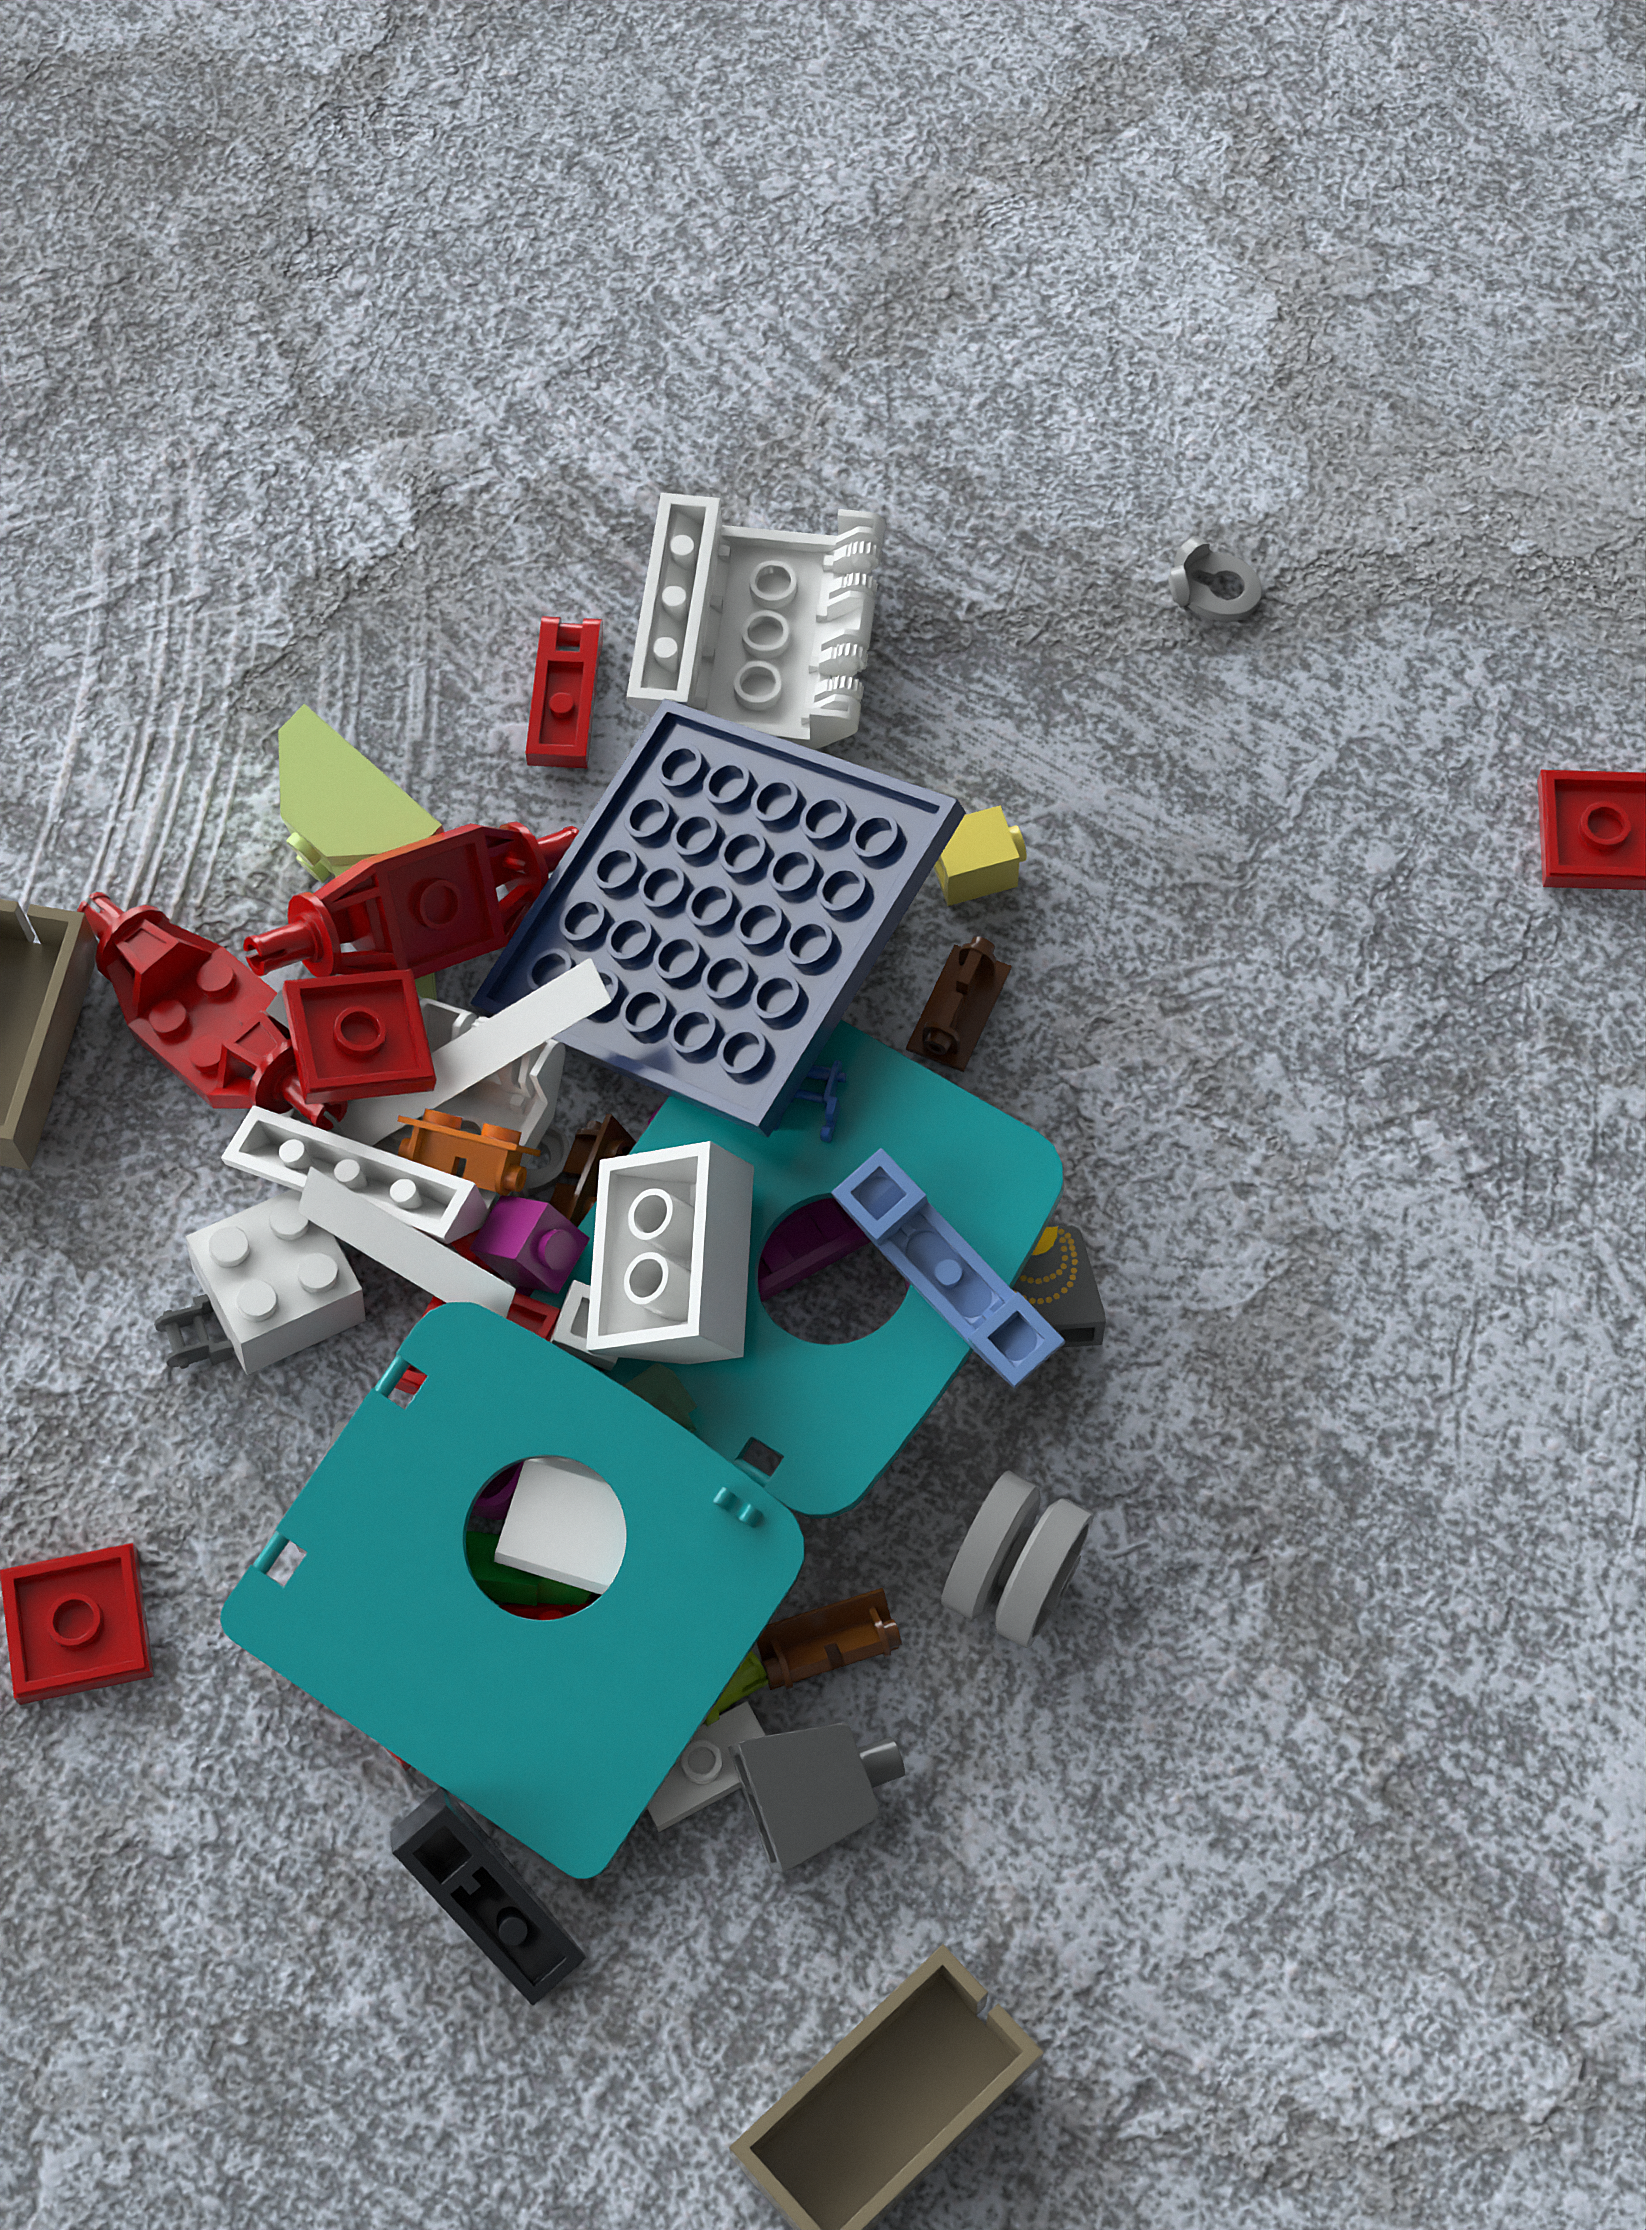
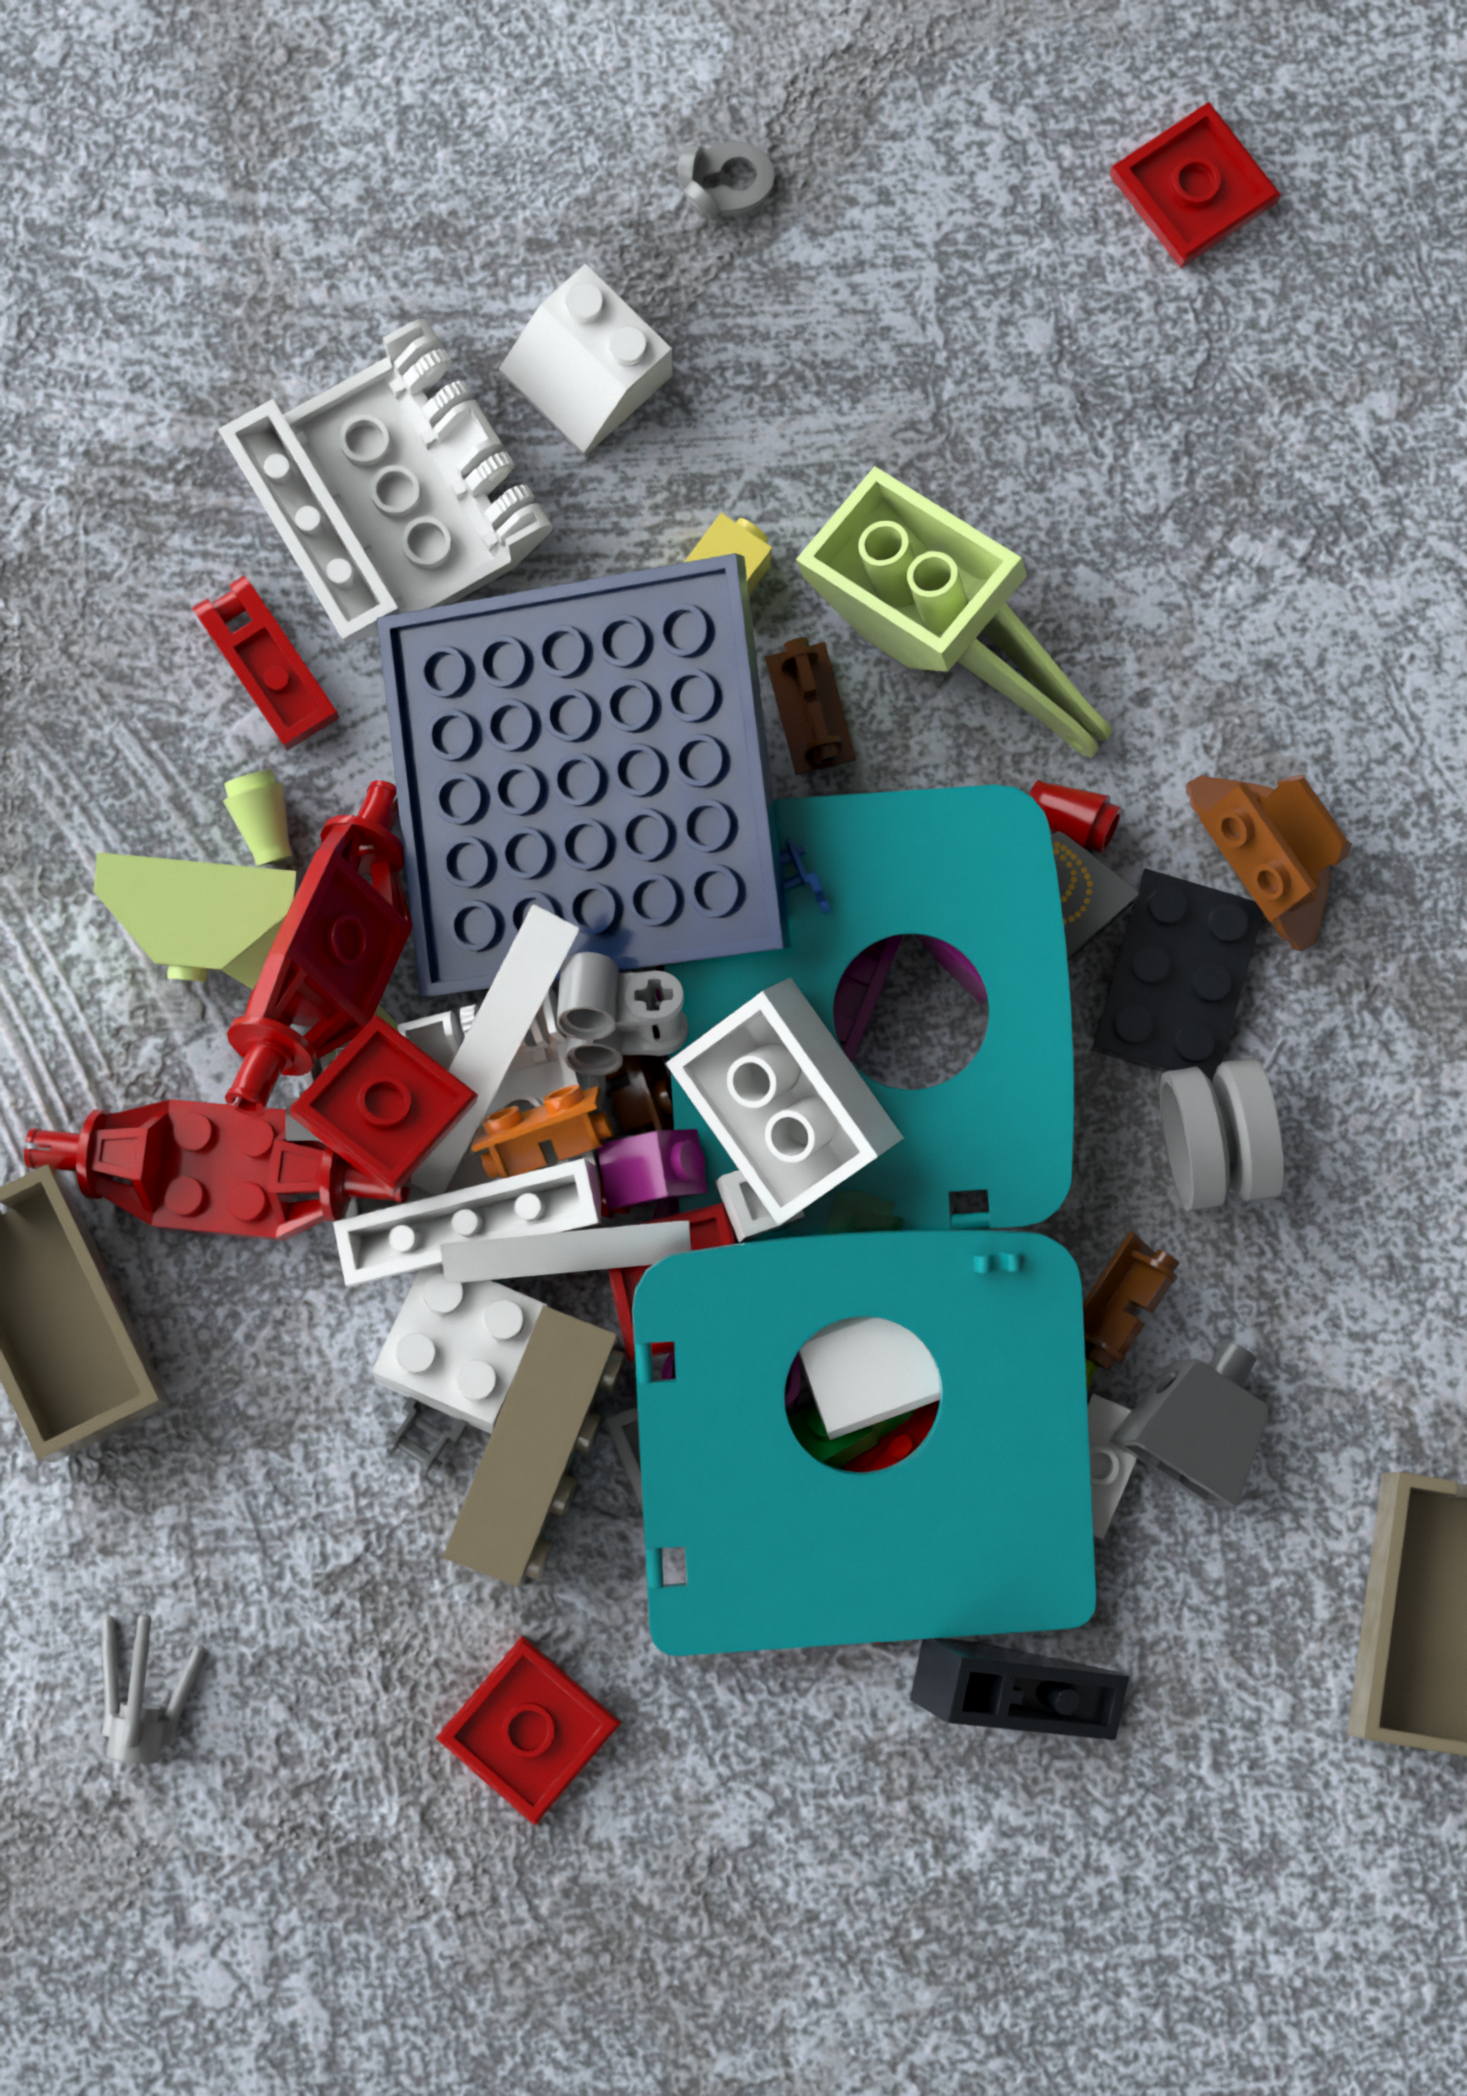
camera: 45 degrees left, 15 degrees up
medium blue slope [831,1148,1065,1389] -> none
none -> yellowish green cone [223,769,293,867]
none -> dark tan piece [442,1305,627,1587]
none -> white slope [499,263,672,457]
none -> light grey piece [557,952,689,1076]
none -> yellowish green slope [796,466,1113,758]
none -> red cone [1029,780,1122,854]
none -> black plate [1090,868,1263,1084]
none -> dark orange piece [1186,774,1352,951]

